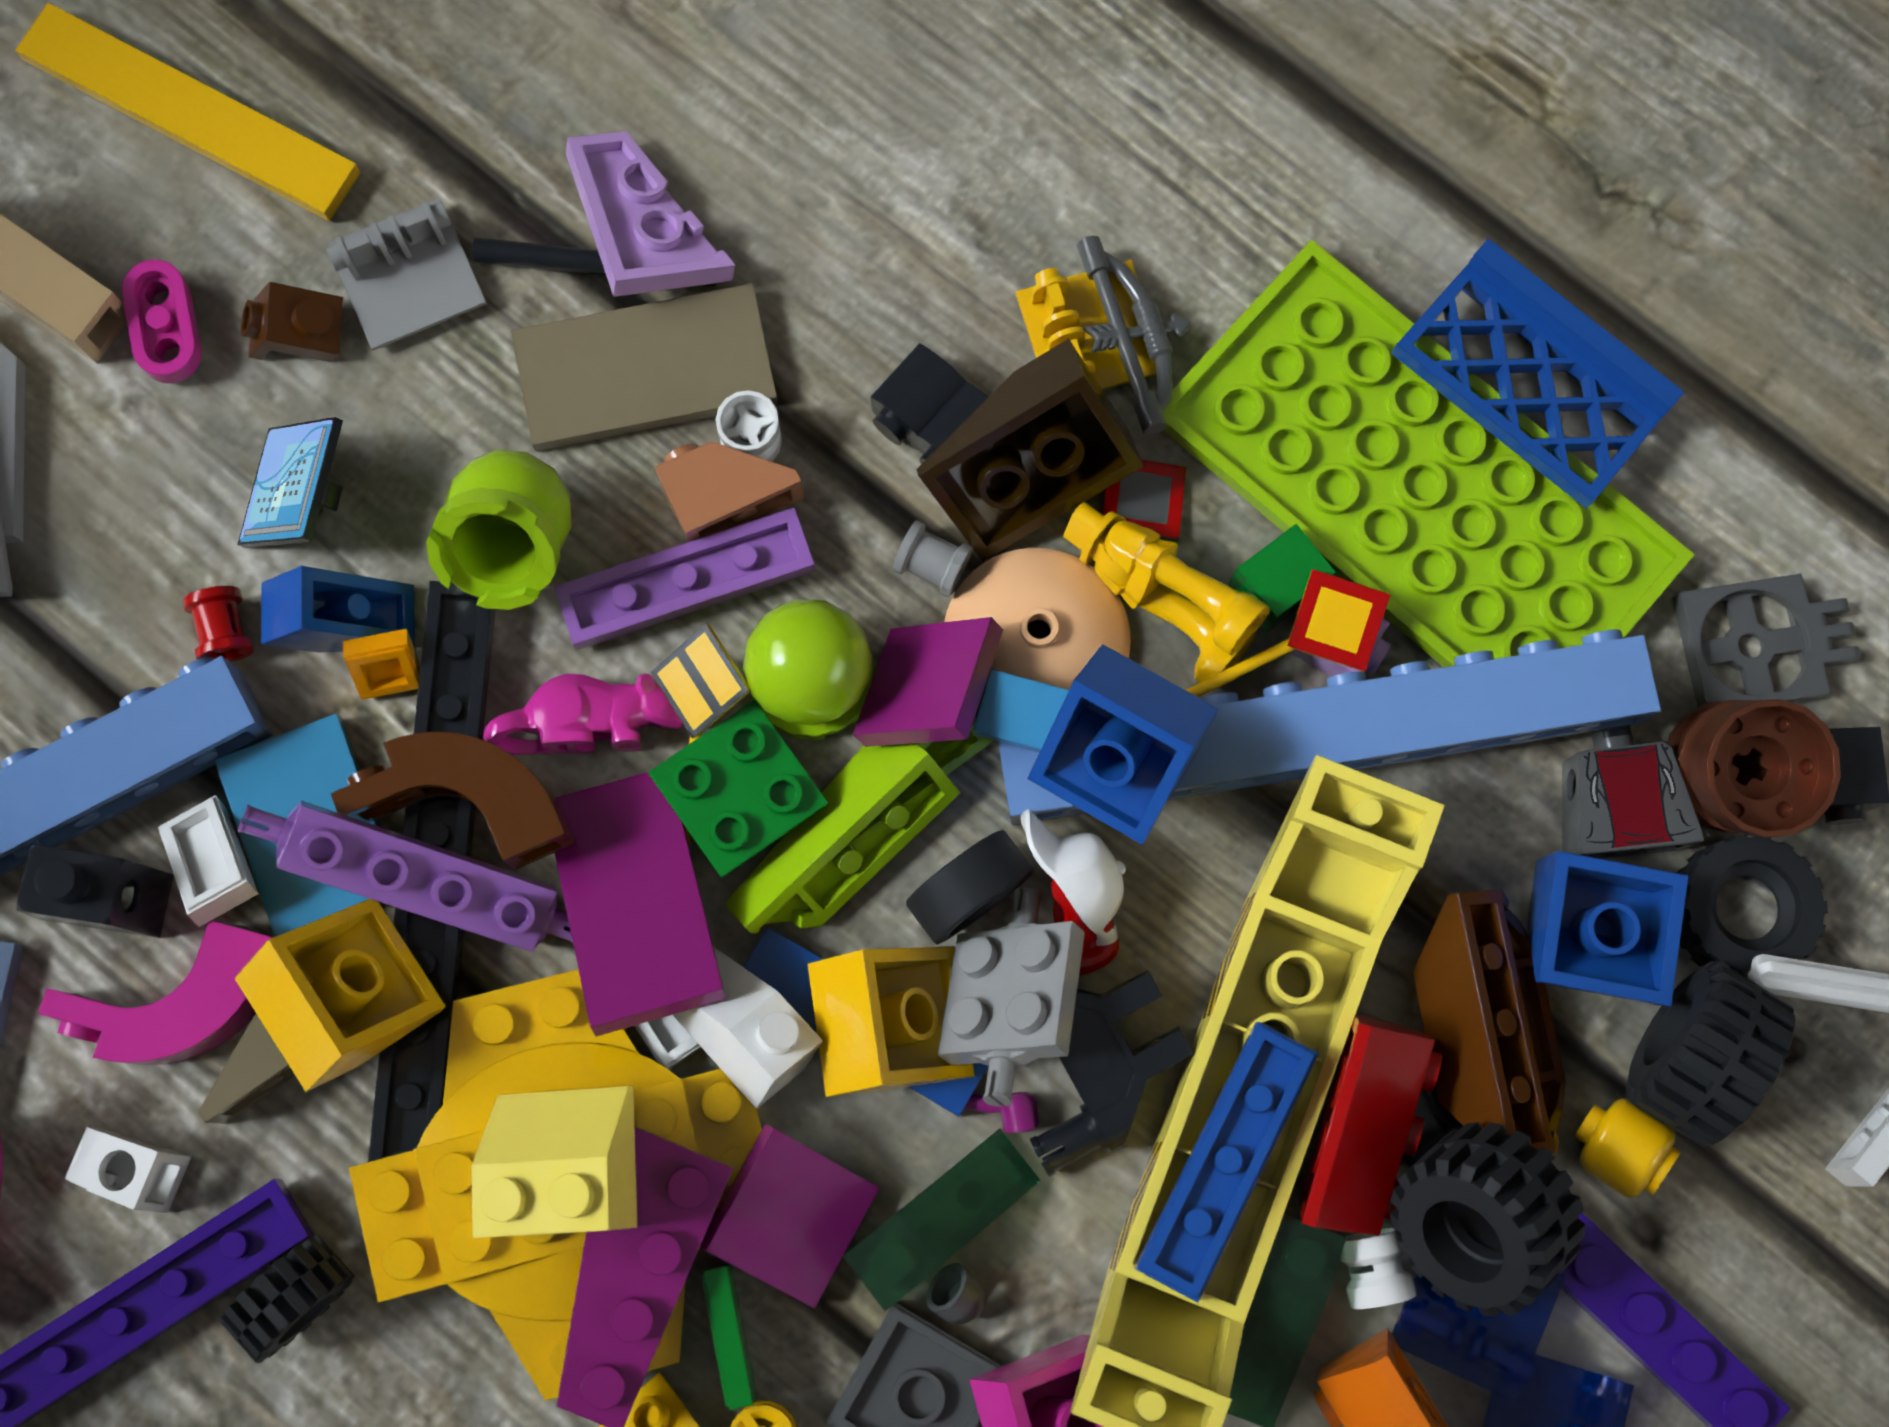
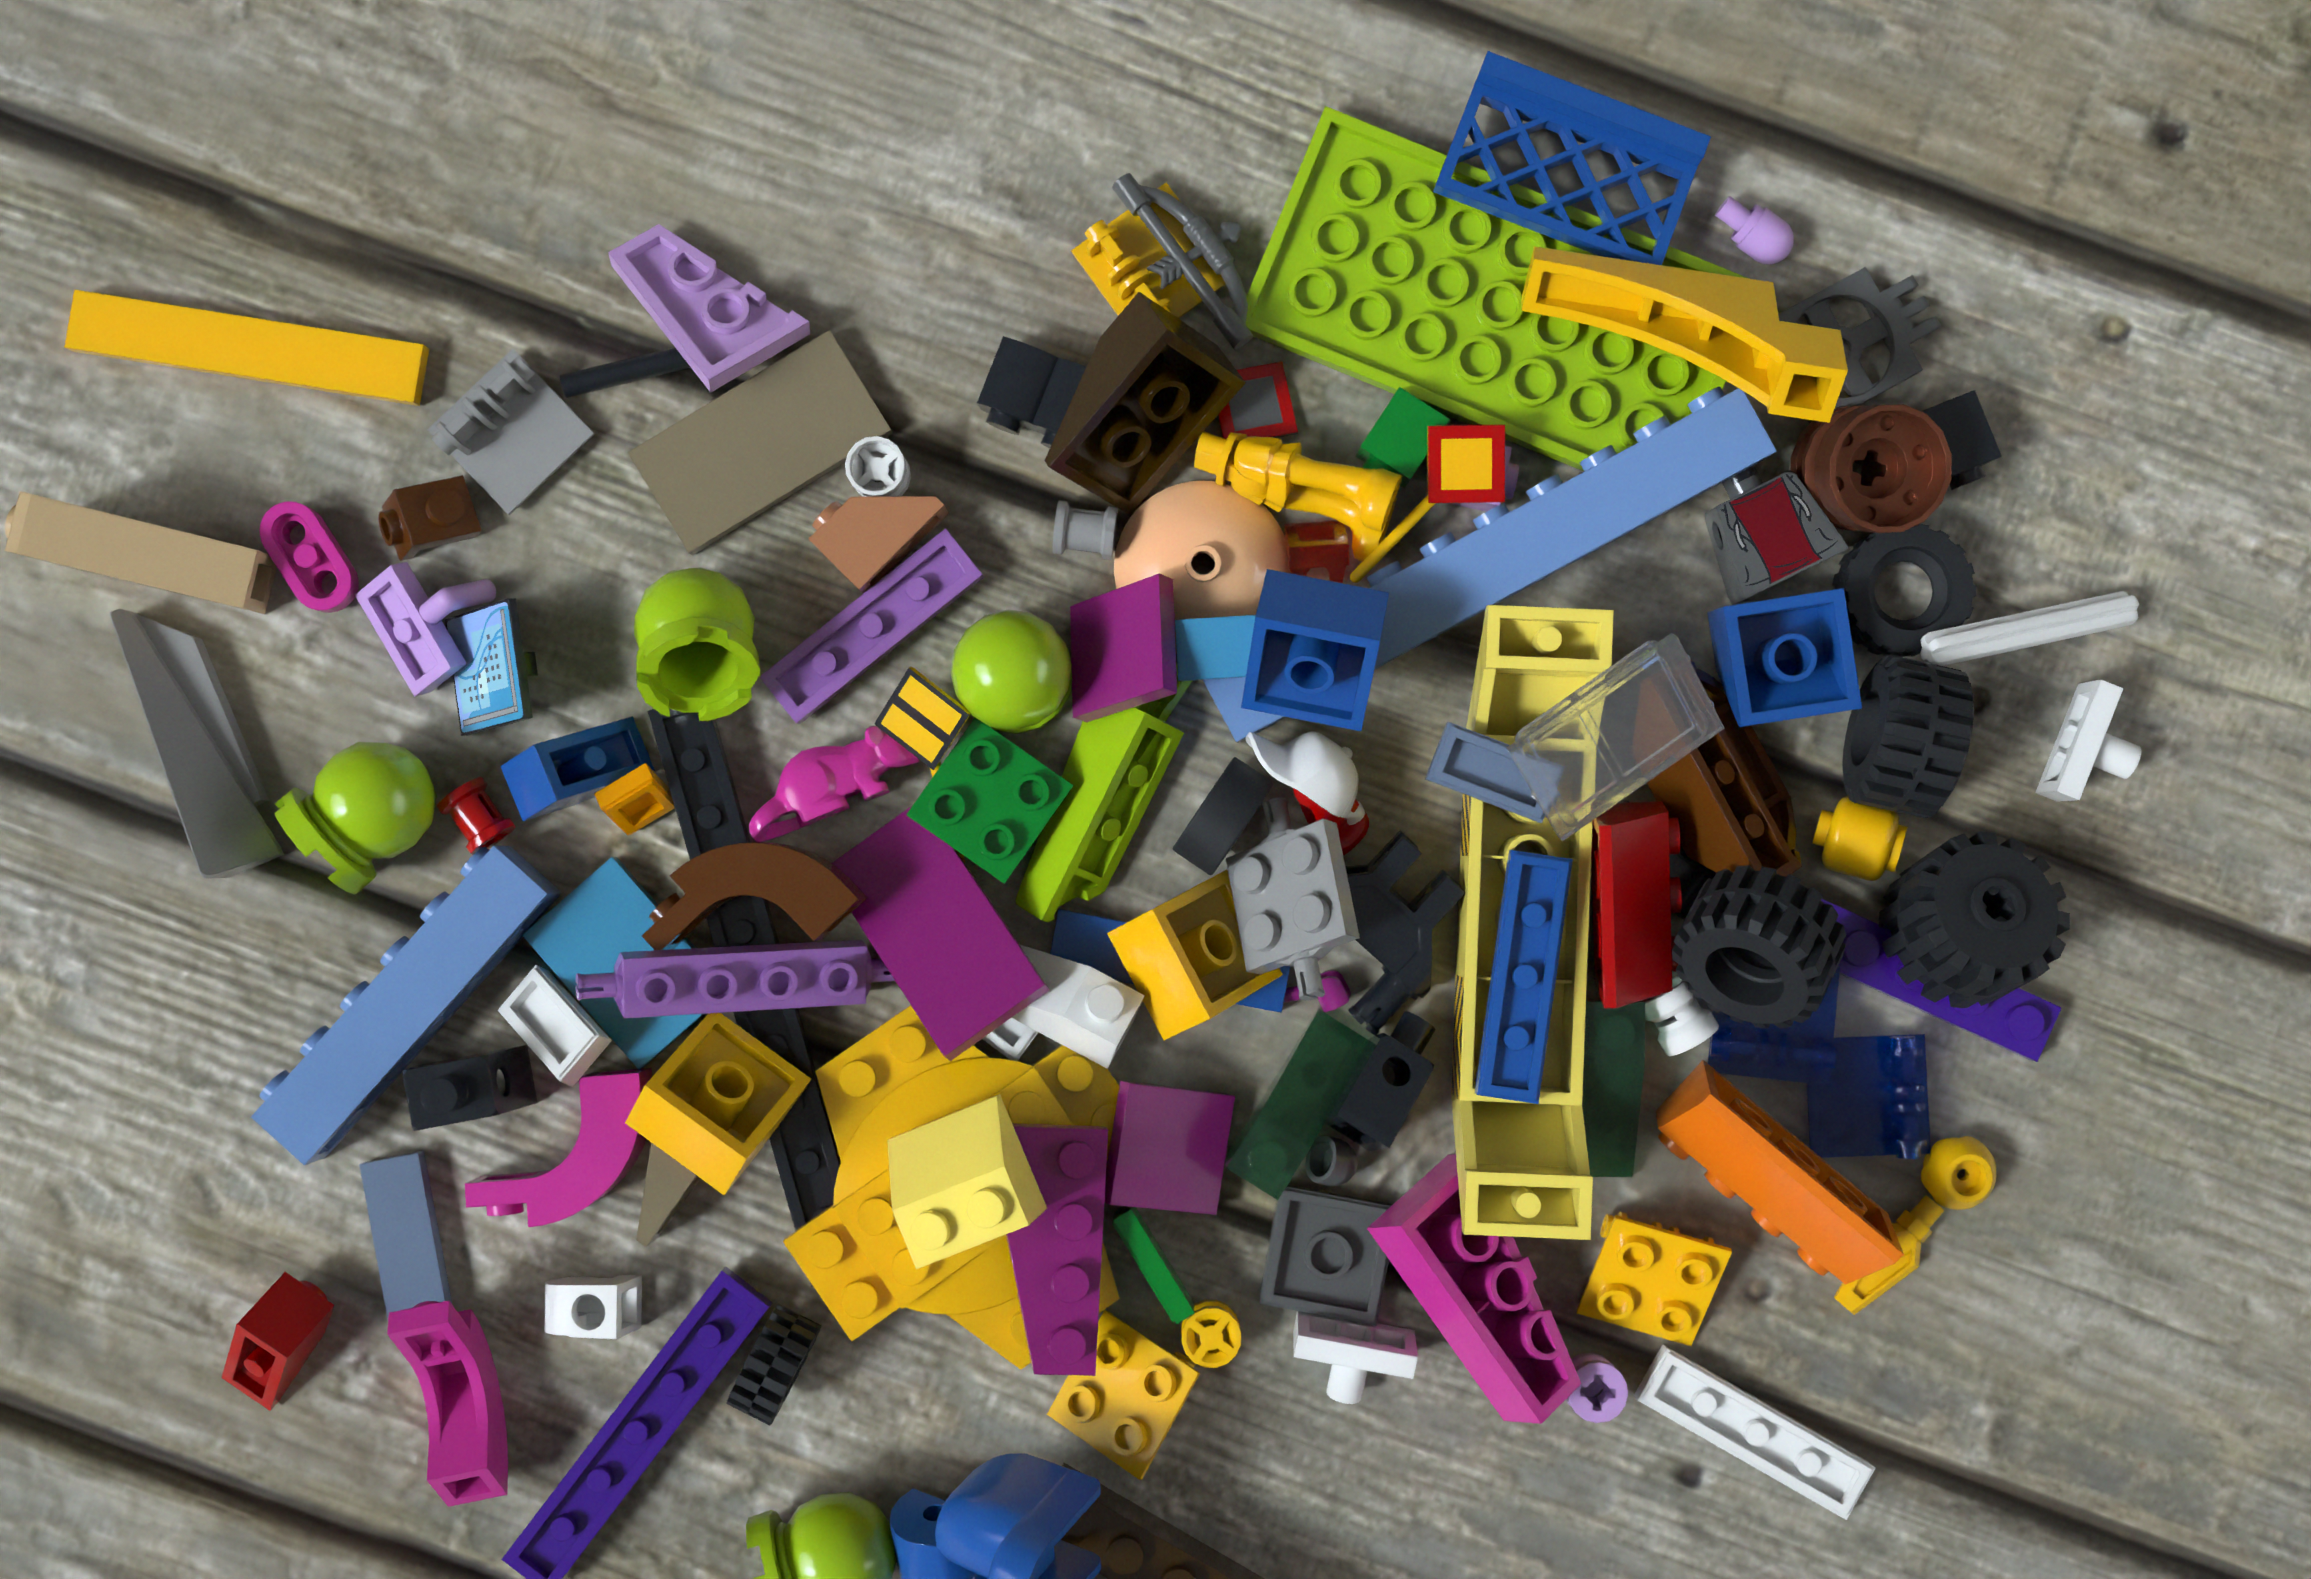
camera: 10 degrees left, 10 degrees up
none -> lime tile [274,742,437,894]
none -> lavender plate [355,562,496,697]
none -> clear red tile [1284,520,1349,583]
none -> black torso [1319,1011,1436,1151]
none -> sand blue tile [1425,722,1564,823]
none -> clear piece [1506,633,1725,841]
none -> yellow arch [1521,246,1848,423]
none -> lavender cylinder [1715,196,1794,265]
none -> black wheel [1879,831,2070,1008]

